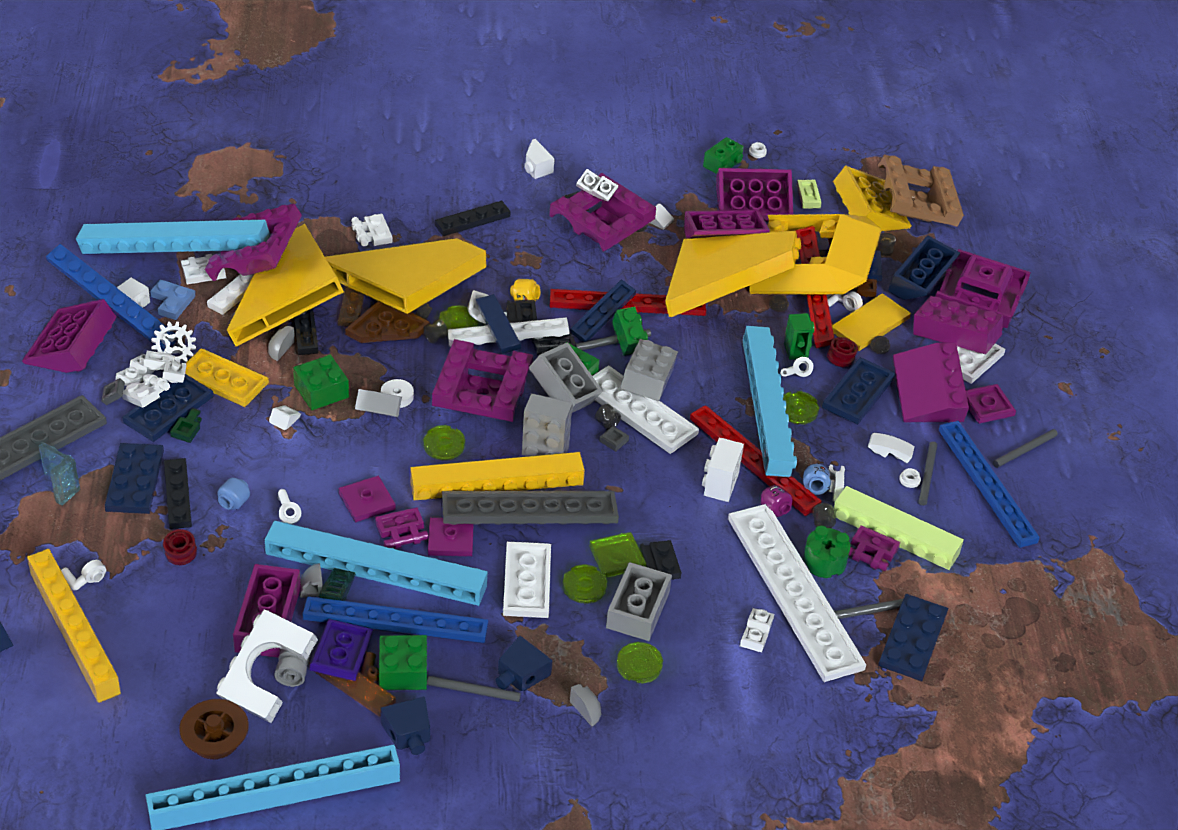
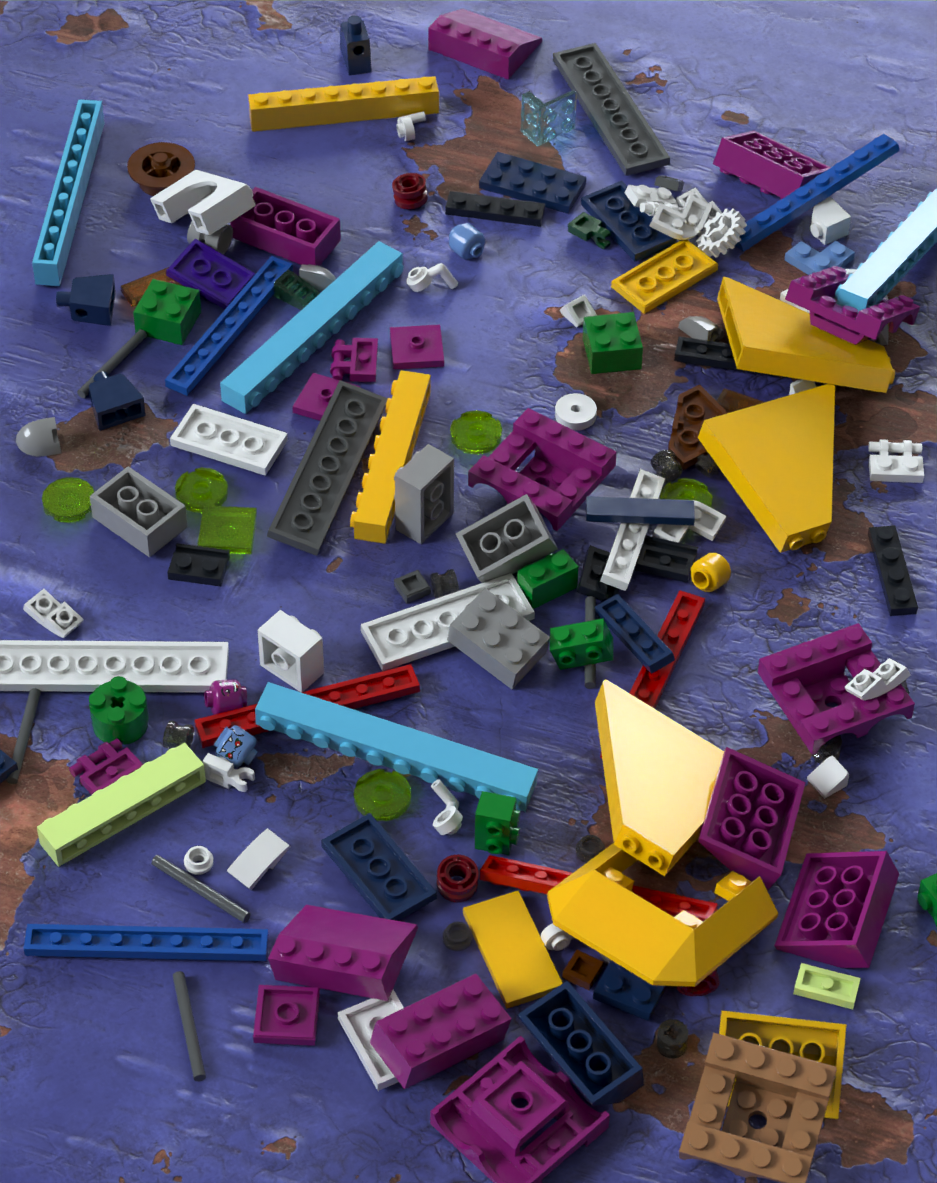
camera: 115 degrees right, 5 degrees up
light grey slope [355,389,402,417] -> none

